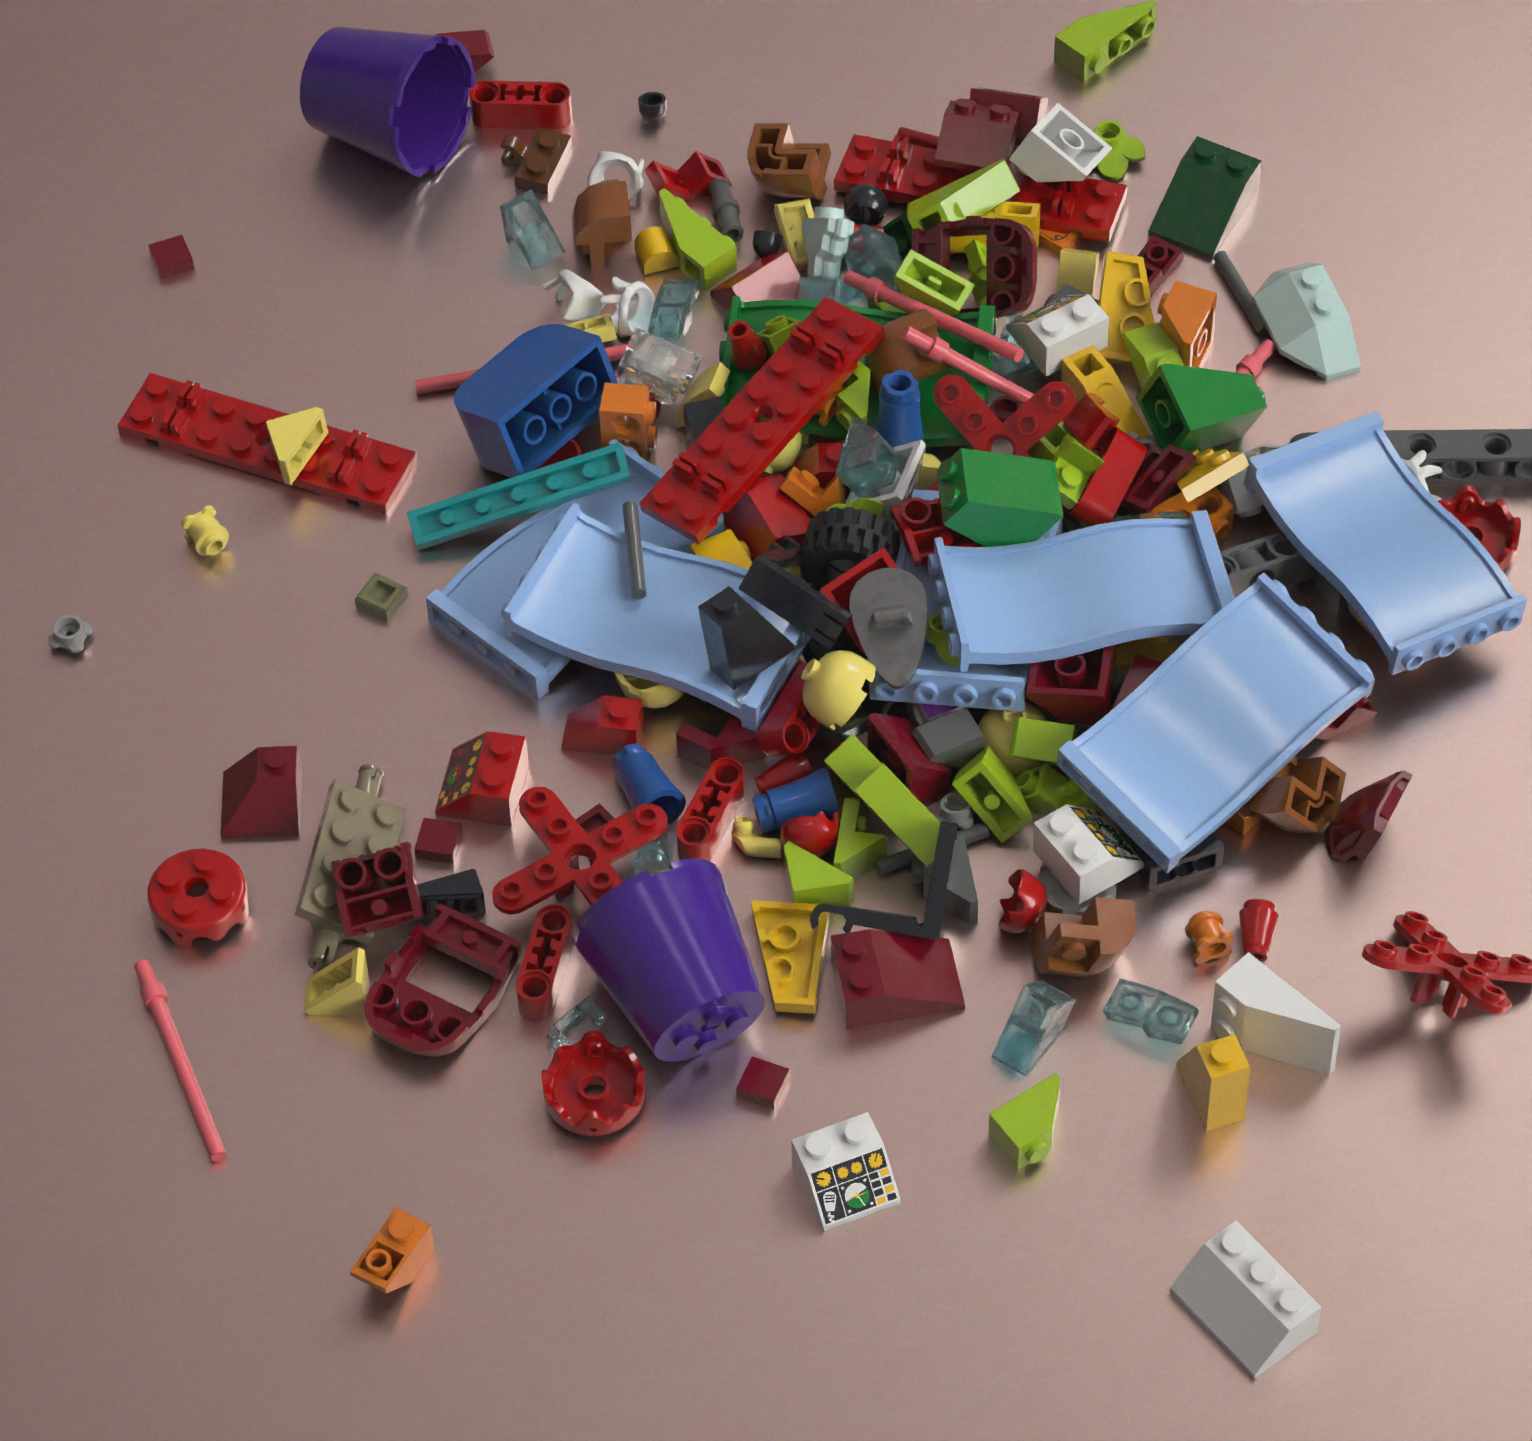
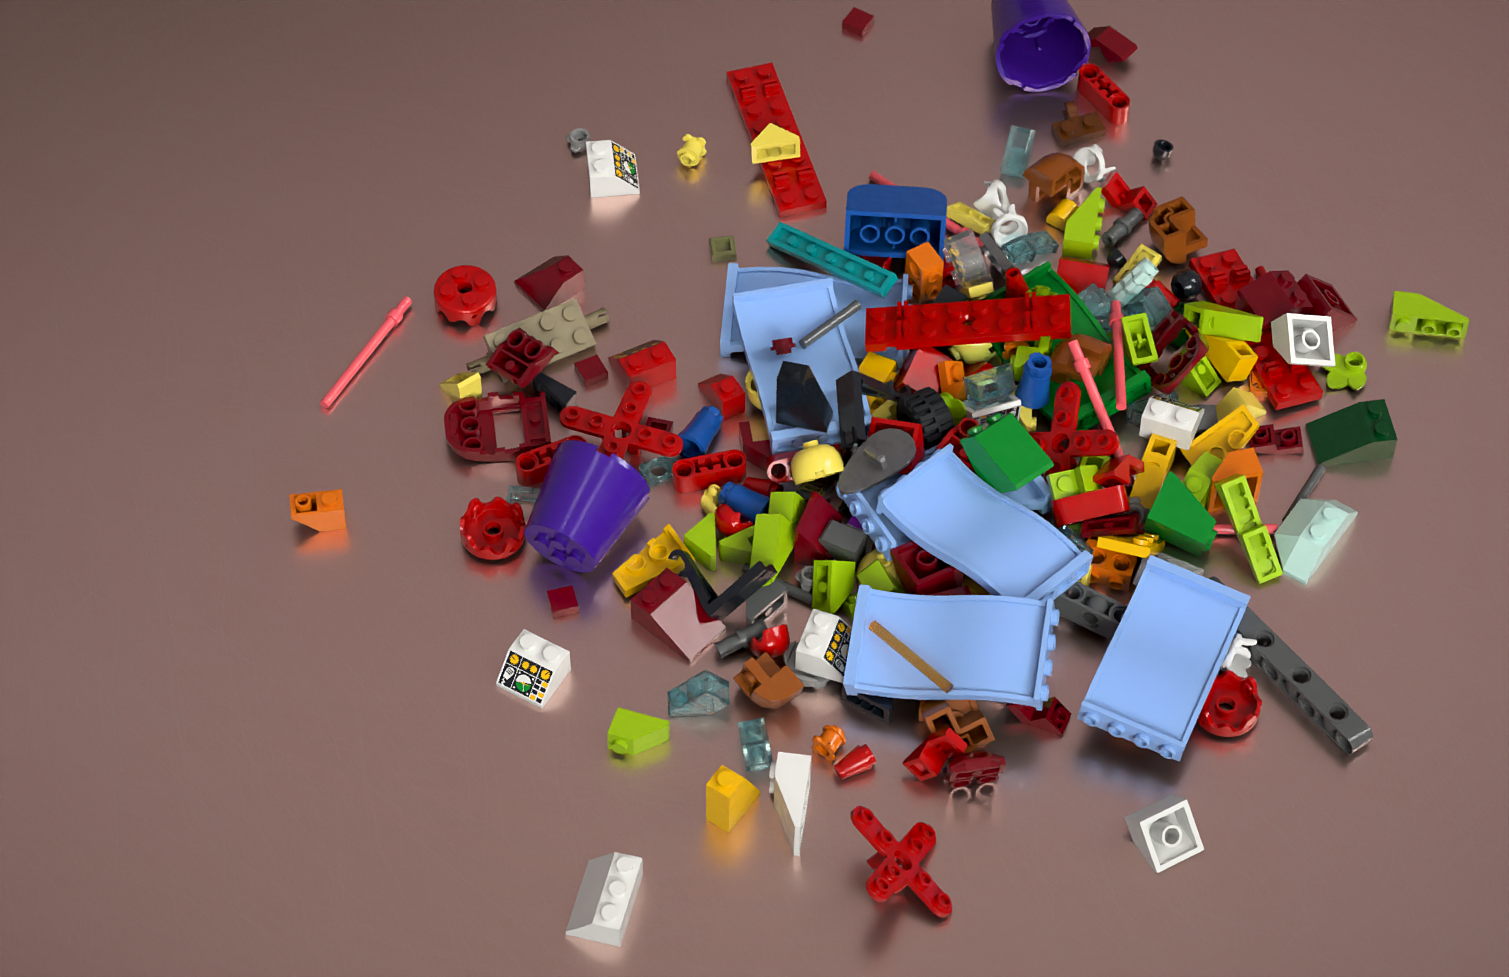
camera: 50 degrees right, 0 degrees up
none -> white slope [586,140,640,198]
none -> dark grey pin [714,618,768,659]
none -> dark red plate [770,337,796,355]
none -> clear orange bar [869,620,953,693]
none -> red slope [902,727,968,781]
none -> flat silver plate [978,231,1015,280]
none -> lime slope [1214,473,1283,584]

